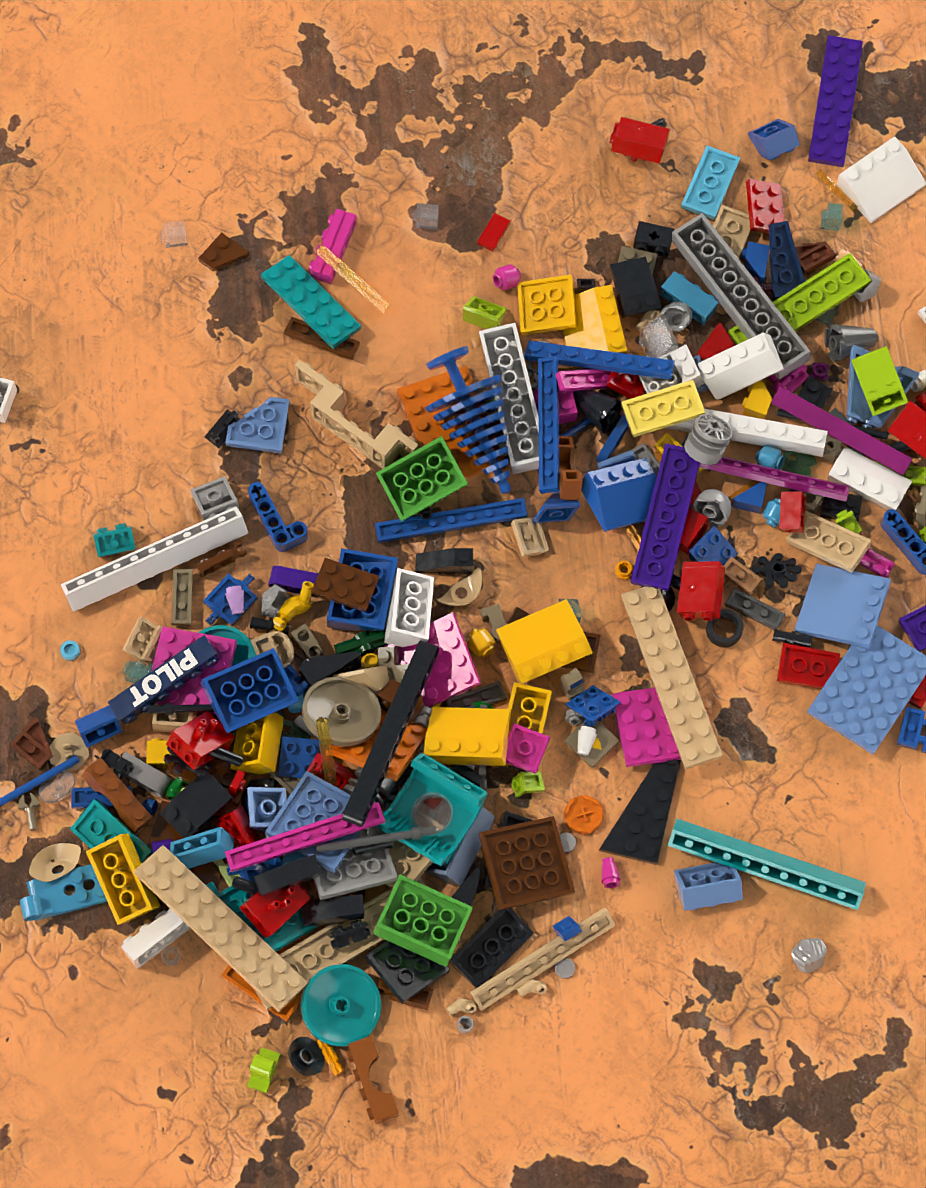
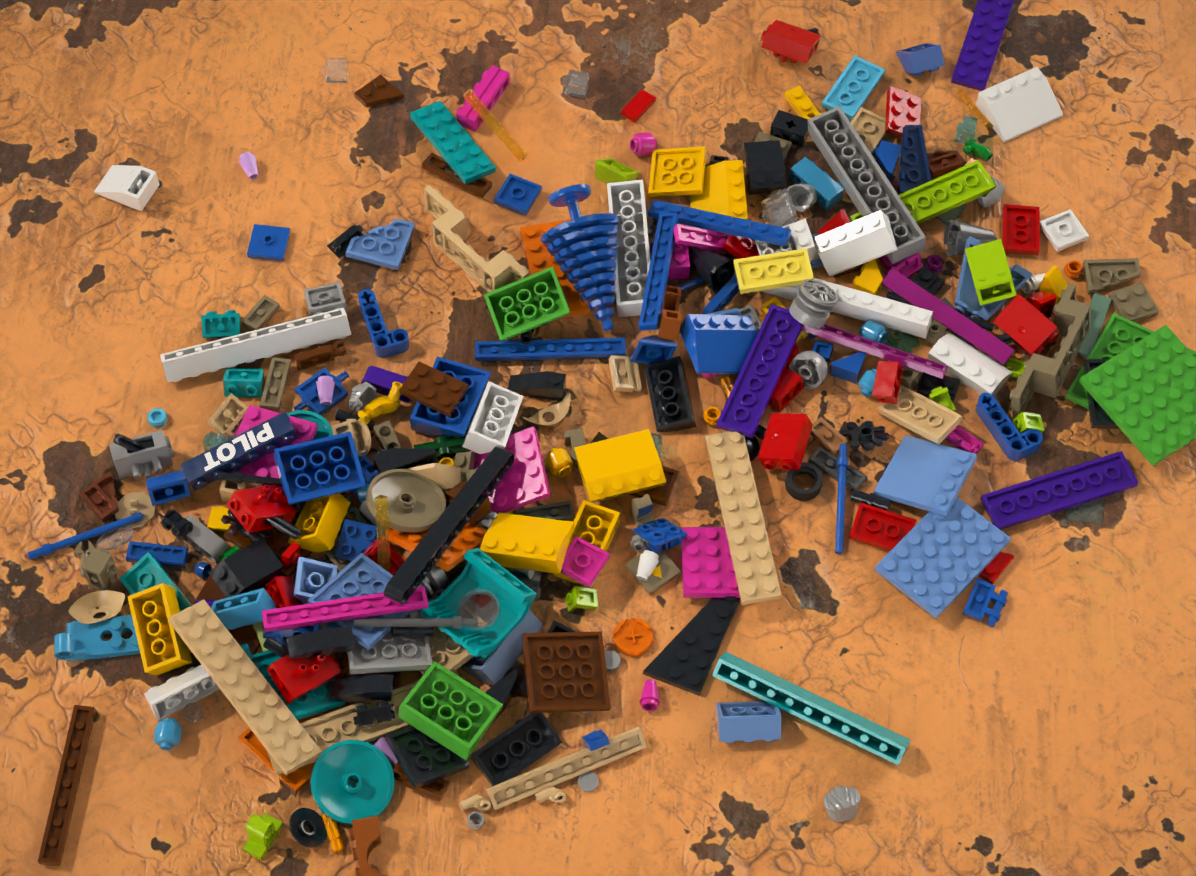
camera: 10 degrees right, 10 degrees down
dark orange arch [81,757,152,834] -> none
blue hinge [689,526,738,566] -> none
none -> reddish brown plate [38,705,96,866]
none -> dark tan brick [82,548,118,591]
none -> light grey piece [109,430,174,479]
none -> dark azure head [154,718,182,750]
none -> teal bracket [223,369,264,397]
none -> lavender cone [239,152,259,180]
none -> dark tan plate [242,295,280,331]
none -> blue plate [247,224,291,261]
none -> lavender cone [374,736,399,767]
none -> blue plate [494,173,542,216]
none -> black slope [644,356,697,432]
none -> yellow plate [784,86,822,119]
none -> blue plate [812,341,833,363]
none -> blue bar [835,444,849,554]
none -> green arm [963,139,993,162]
none -> red plate [1002,204,1040,256]

